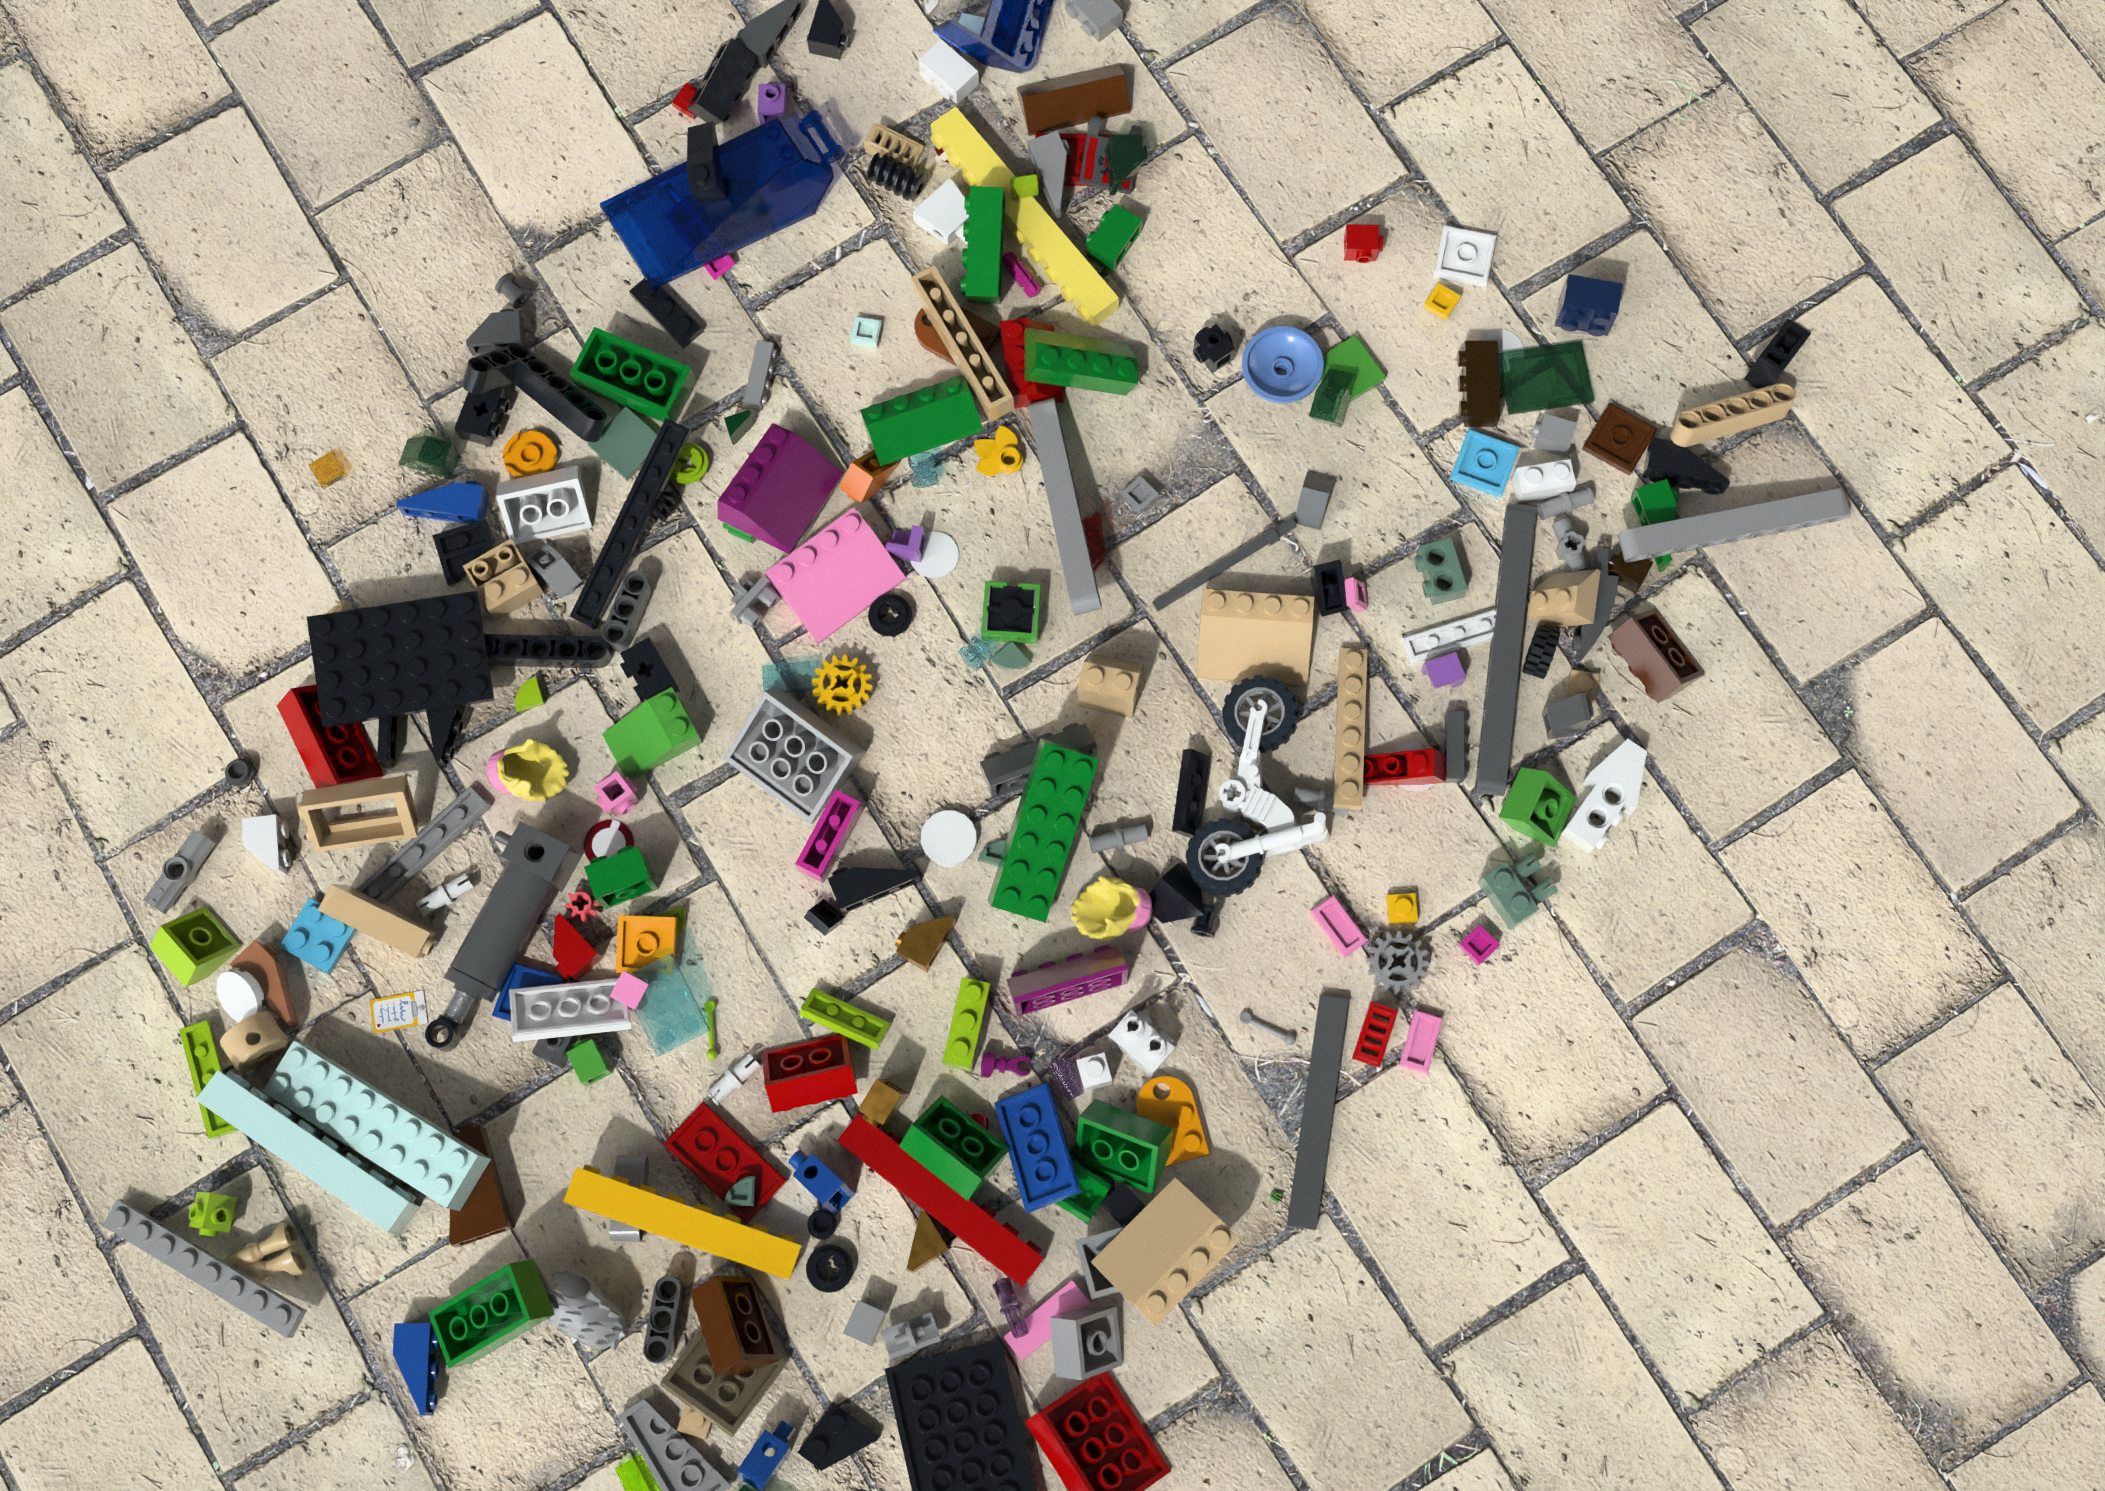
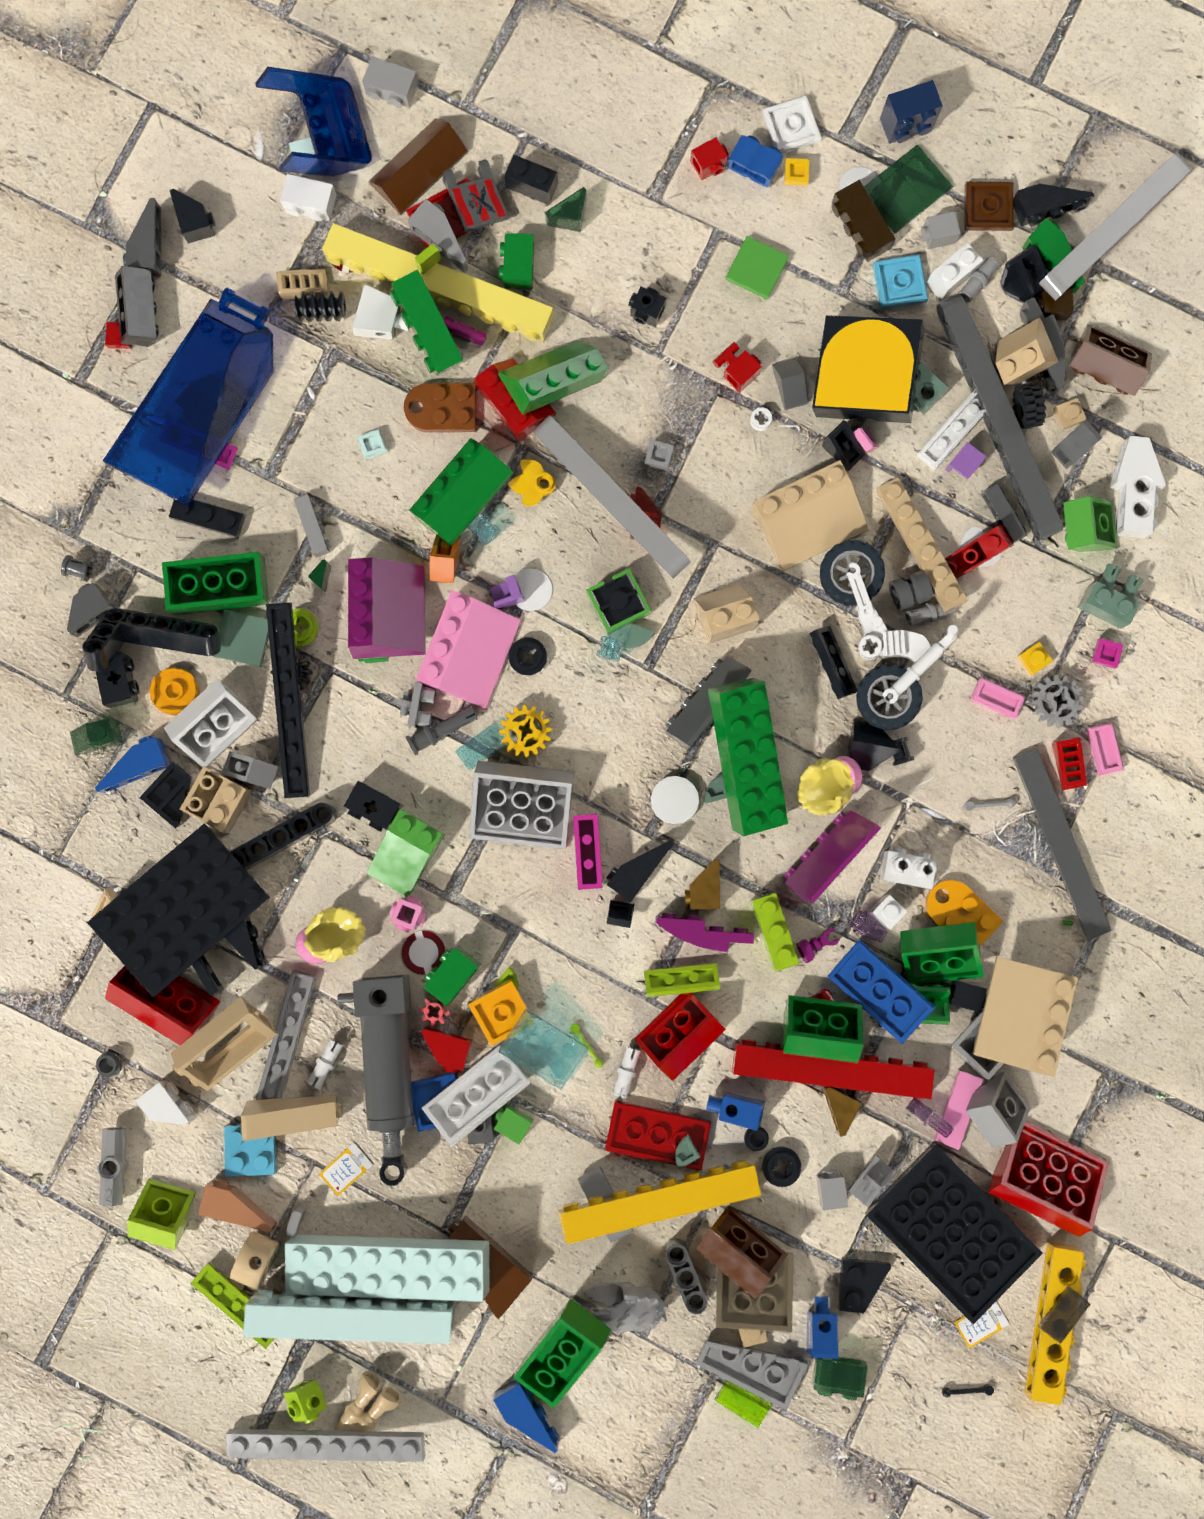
camera: 30 degrees left, 10 degrees up
white tile [216,967,265,1022] -> none
clear yellow tile [308,451,347,489] -> none
lime tile [515,676,545,712] -> none
dark grey beam [602,570,653,652] -> none
bright pink tile [610,970,650,1010] -> none
black slope [687,121,727,204] -> none
medium lavender brick [757,82,788,126] -> none
pearl gold slope [858,1079,910,1127] -> none
tan brick [911,265,1014,422] -> none
light grey pin [1089,823,1148,854] -> none
clear green slope [1105,134,1147,195] -> none
dark grey bar [1152,518,1297,612] -> none
medium blue dish [1242,326,1324,404] -> none
clear green slope [1309,368,1357,428] -> none
light grey axle [1552,518,1589,572] -> none
tan beam [1670,383,1796,447] -> none
black slope [1744,319,1811,389] -> none
none -> light grey tile [286,1206,307,1238]
none -> dark grey pin [405,706,478,756]
none -> black brick [504,154,558,205]
none -> clear green slope [545,187,587,232]
none -> magenta slope [655,913,754,952]
none -> red brick [712,342,762,394]
none -> blue brick [727,135,783,188]
none -> white bush [750,407,772,431]
none -> yellow tile [812,315,925,423]
none -> dark grey wheel [889,570,933,611]
none -> black slope [1000,244,1048,303]

